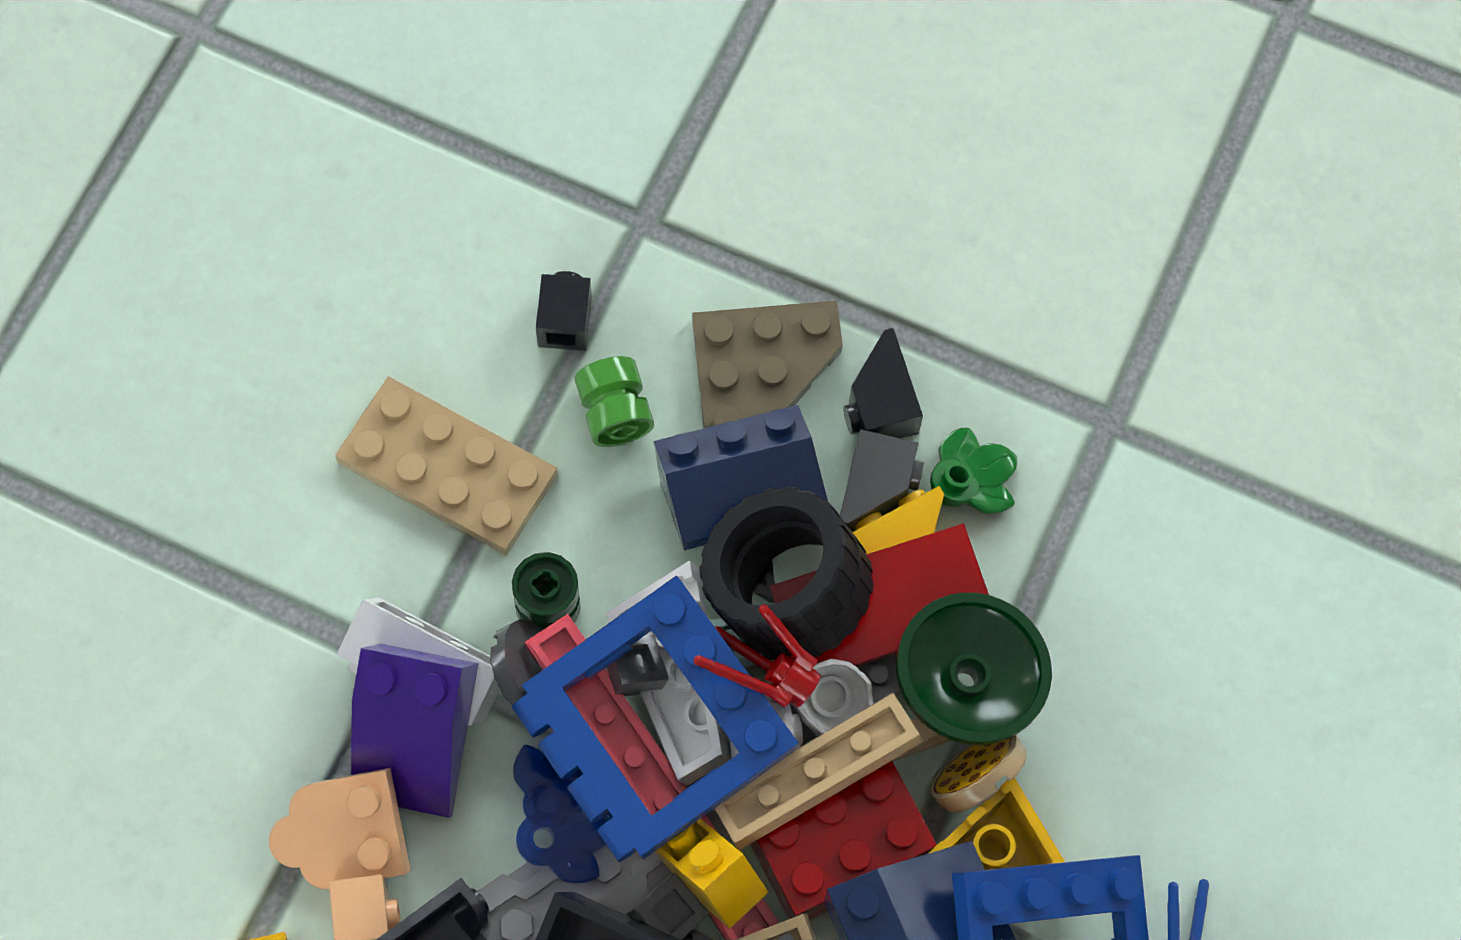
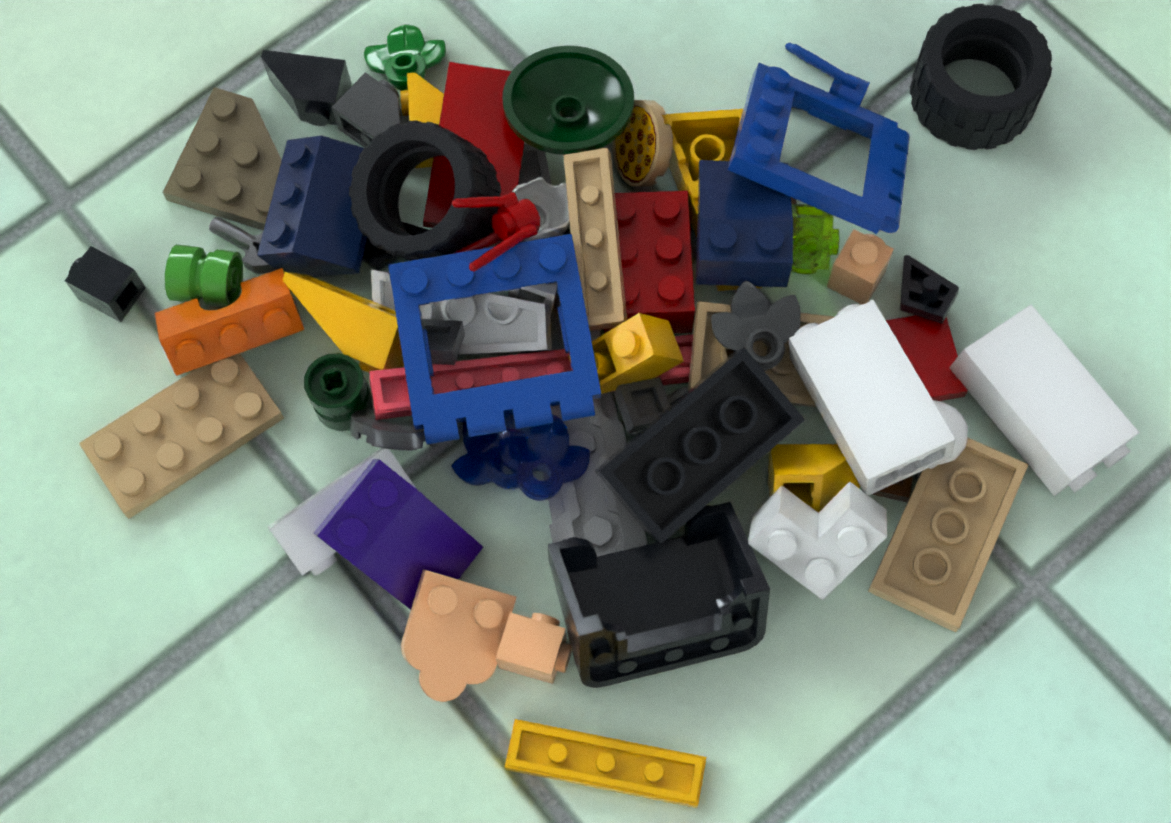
camera: 60 degrees left, 0 degrees up
none -> orange arch [155,268,305,376]
none -> flat silver bar [209,217,276,274]
none -> yellow slope [282,272,404,373]

